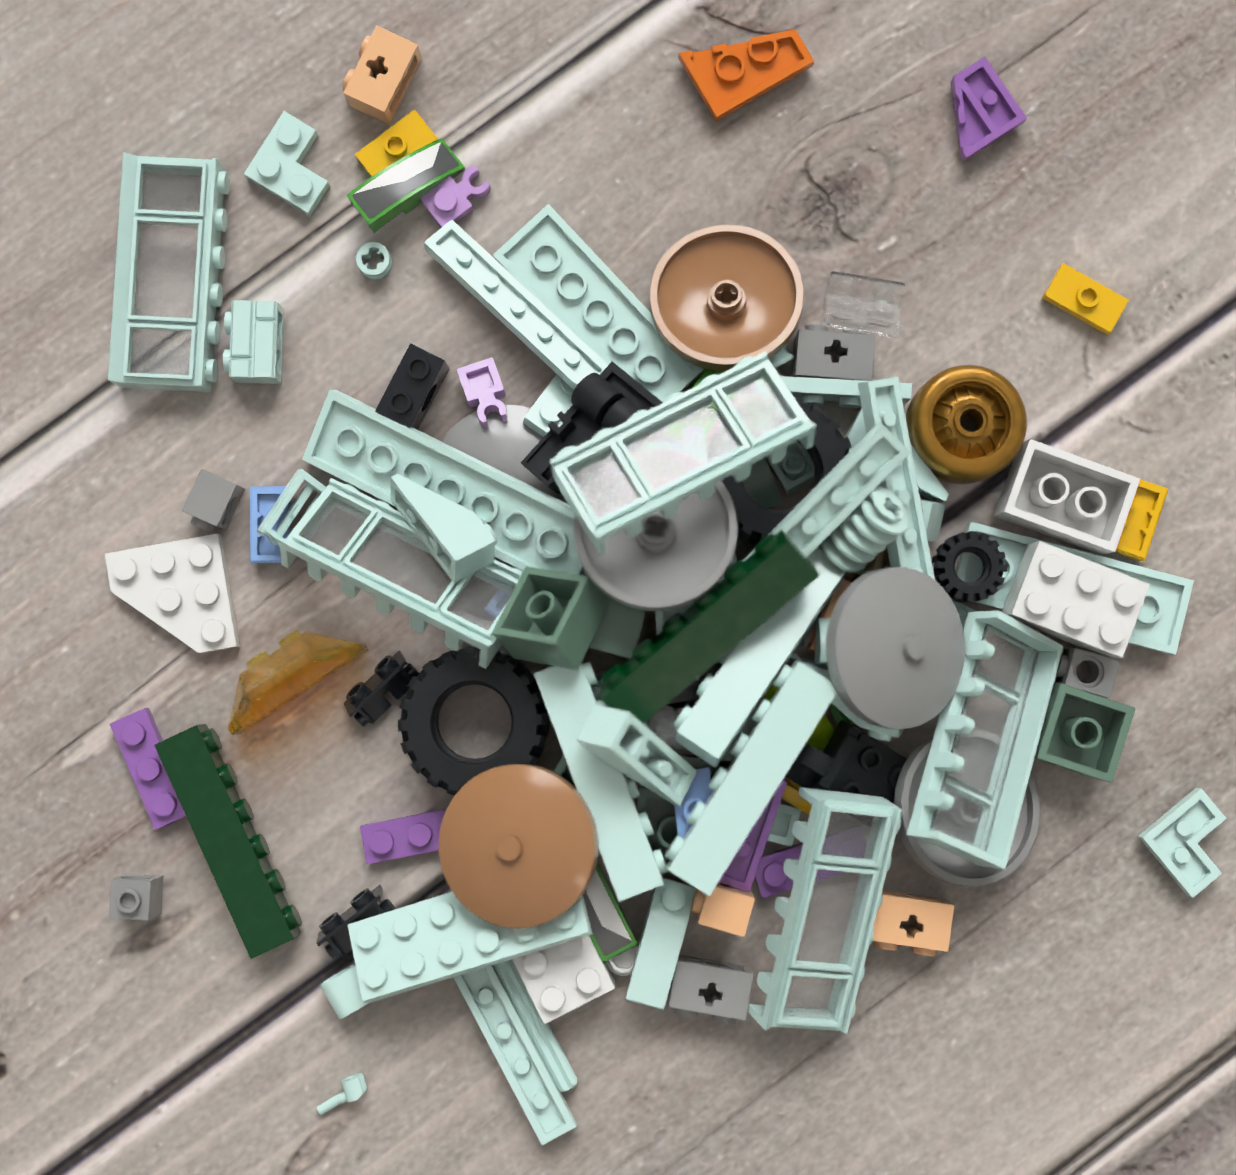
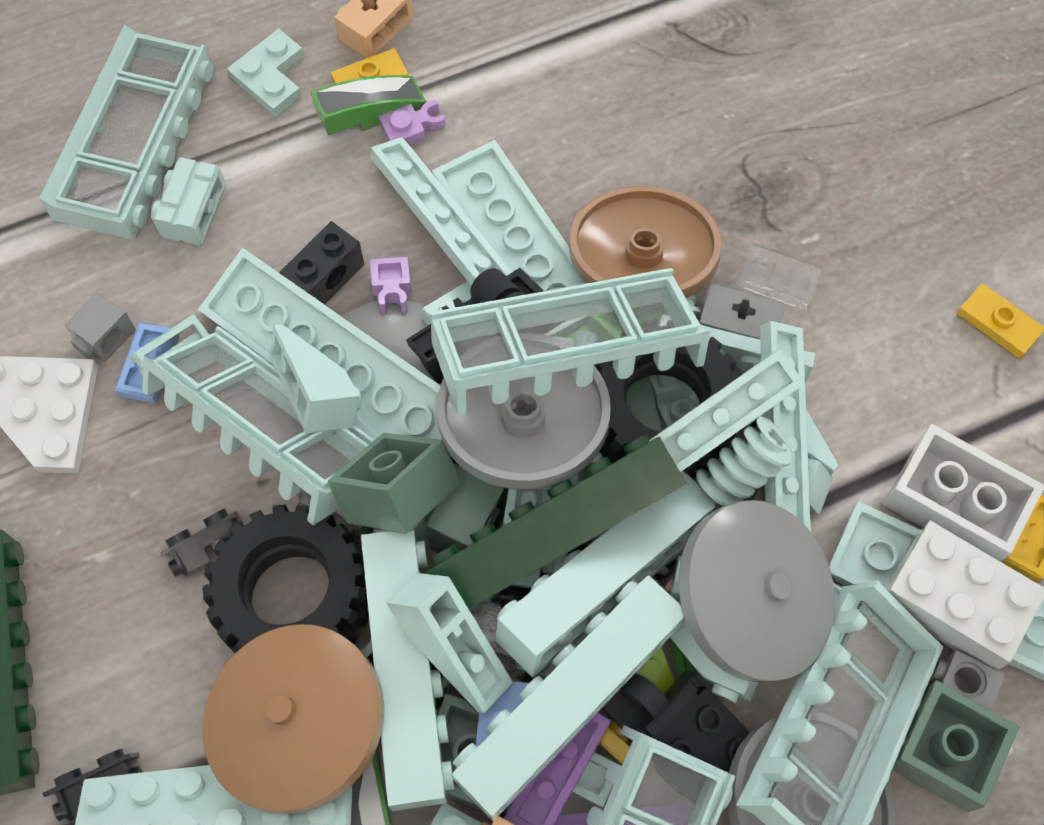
camera: 15 degrees right, 20 degrees down
clear yellow wedge [228,630,369,735] -> none
light aqua bush [356,242,392,280] -> none
medium lavender plate [360,808,447,864] -> none
orange wing [678,29,814,122] -> none
pearl gold wheel [906,365,1027,484] -> none
black tyre [932,531,1007,603] -> none
medium lavender wing [951,56,1027,162] -> none

